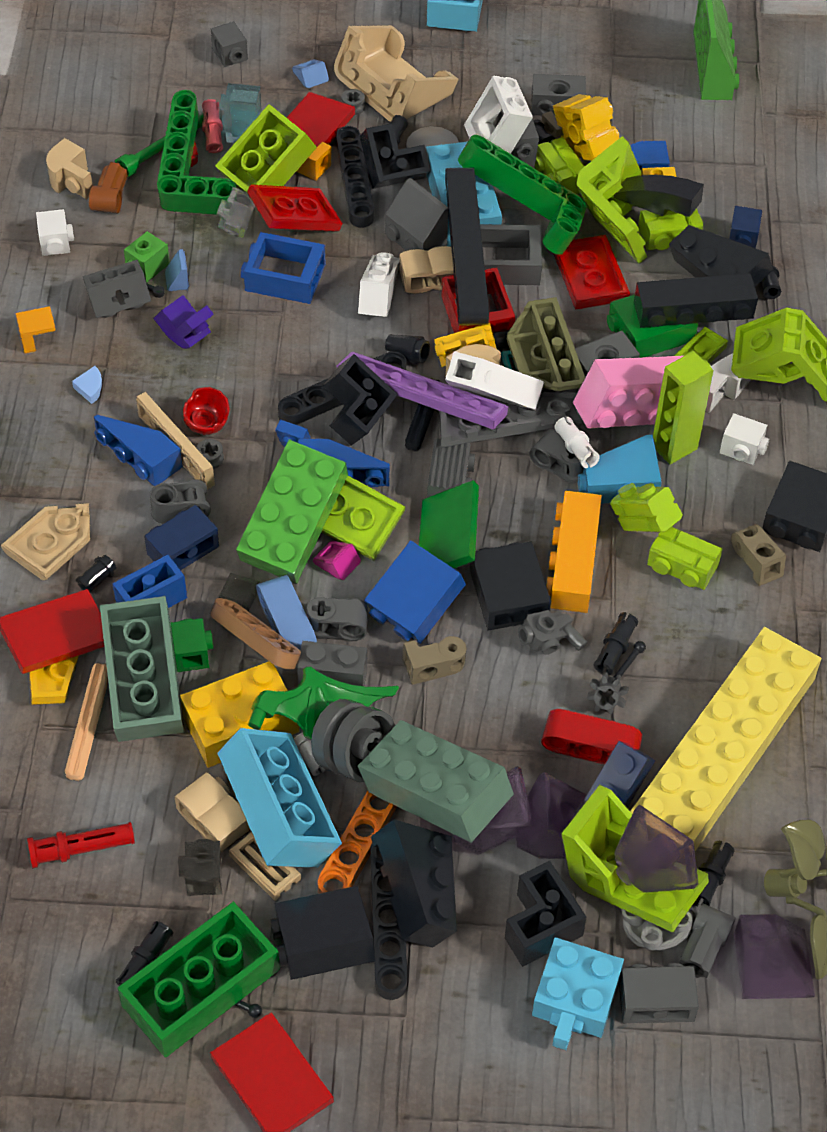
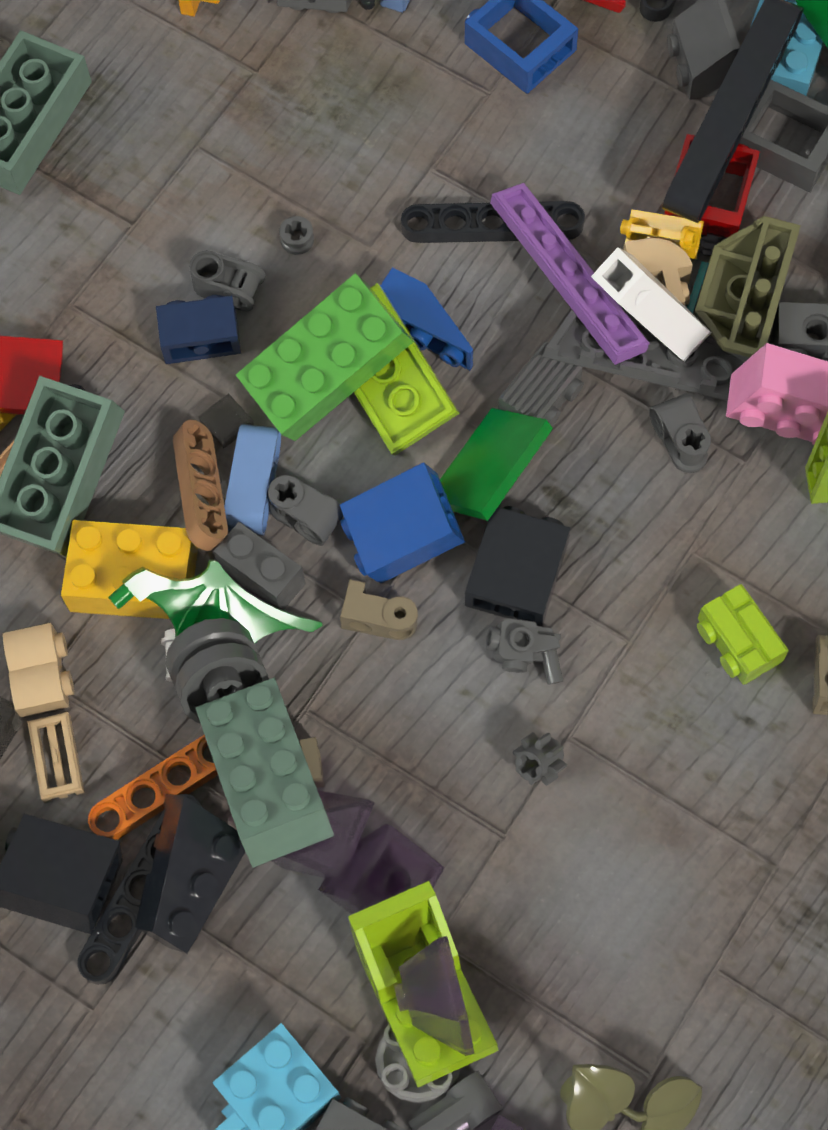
camera: 35 degrees right, 15 degrees up
tan tile [1,503,90,580] -> none
light blue tile [72,366,102,404] -> none
black pin [76,555,117,593] -> none
blue slope [94,415,183,486] -> none
blue brick [112,555,187,608] -> none
tan tile [136,392,215,490] -> none
dark purple brick [153,295,214,349] -> none
green brick [171,618,213,672] -> none
red hair [182,387,230,436] -> none
medium azure brick [217,728,342,868] -> none
blue plate [275,420,311,447] -> none
dark pink slope [312,541,361,580] -> none
black brick [323,354,398,446] -> none
white slope [358,252,399,317] -> none
black cone [385,334,430,364] -> none
tan brick [399,246,454,293] -> none
black axle [405,378,442,451] -> none
black brick [505,861,587,967] -> none
red beam [541,709,642,765] -> none
light orange brick [546,491,602,613] -> none
white pin [555,417,600,468] -> none
dark azure slope [578,435,661,504] -> none
dark blue brick [584,741,656,808] -> none
black pin [593,612,638,675] -> none
black hinge [608,641,646,691] -> none
lime brick [610,483,683,532] -> none
light yellow brick [630,627,822,864] -> none
black pin [694,840,735,907] -> none

